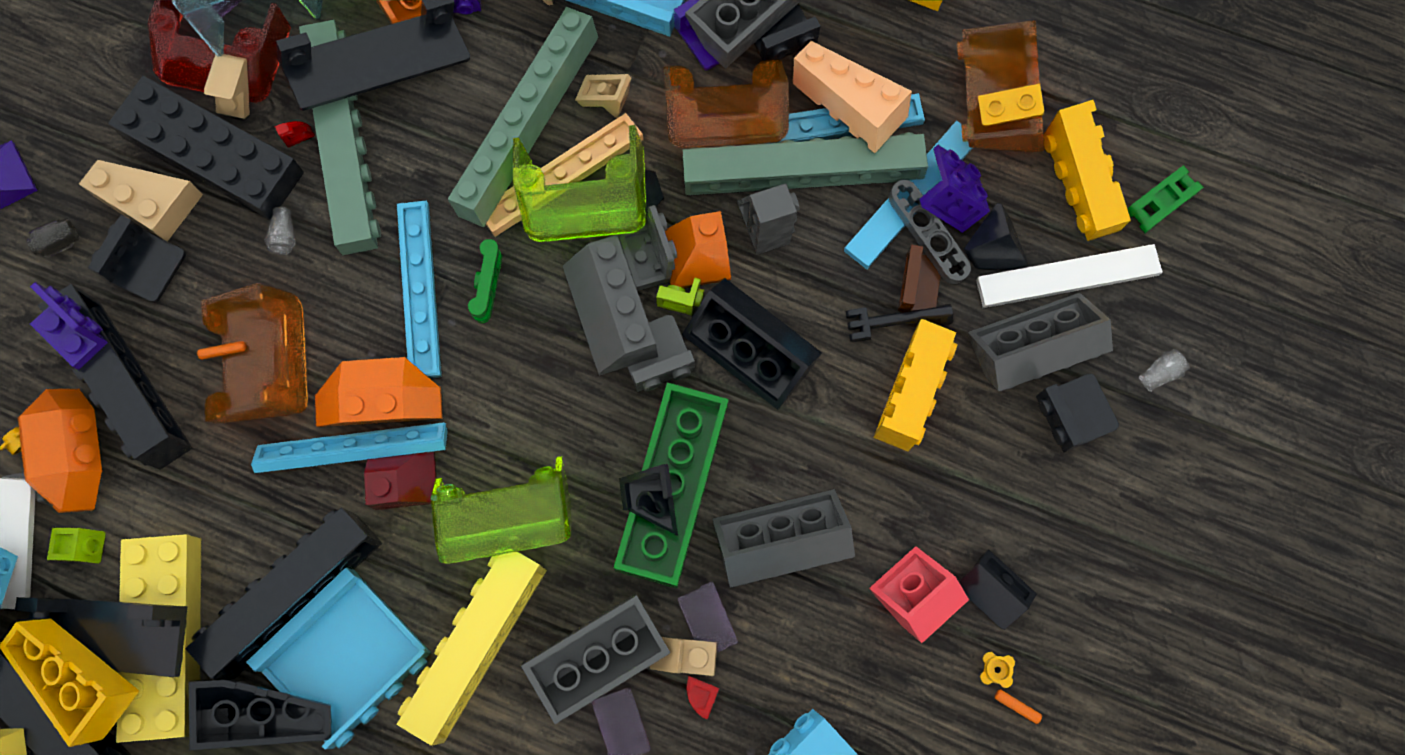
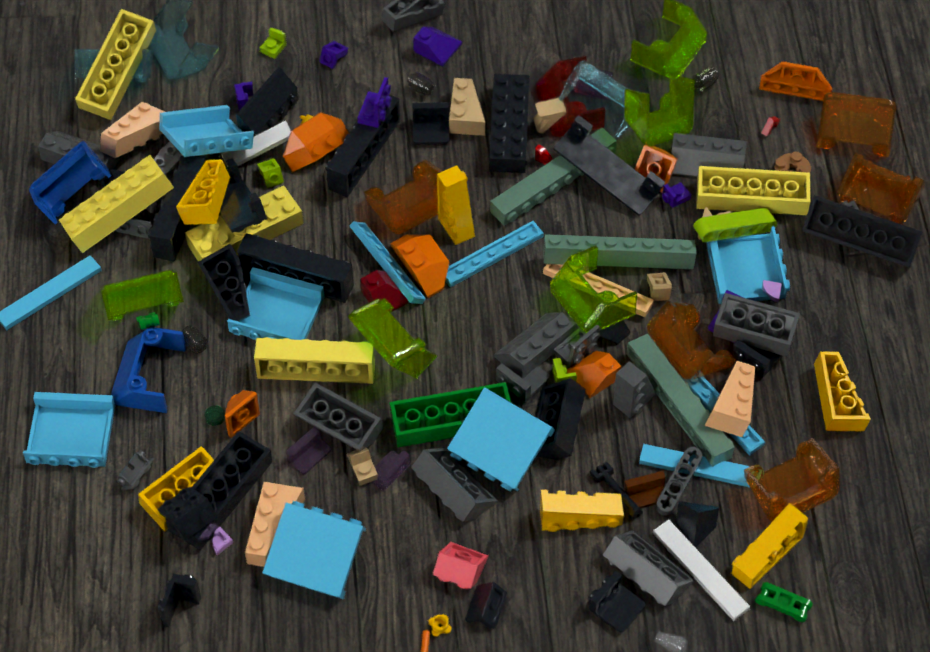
camera: 65 degrees right, 20 degrees down
orange piece [197,341,246,360] -> none
clear cone [264,207,296,255] -> none
green plate [468,239,502,323] -> none
black slope [619,464,678,536] -> none
red tile [687,676,719,719] -> none
dark purple bracket [920,145,990,233] -> none
yellow bracket [978,84,1044,126] -> none
none -> yellow wedge [437,165,475,245]
none -> medium azure panel [447,387,555,492]

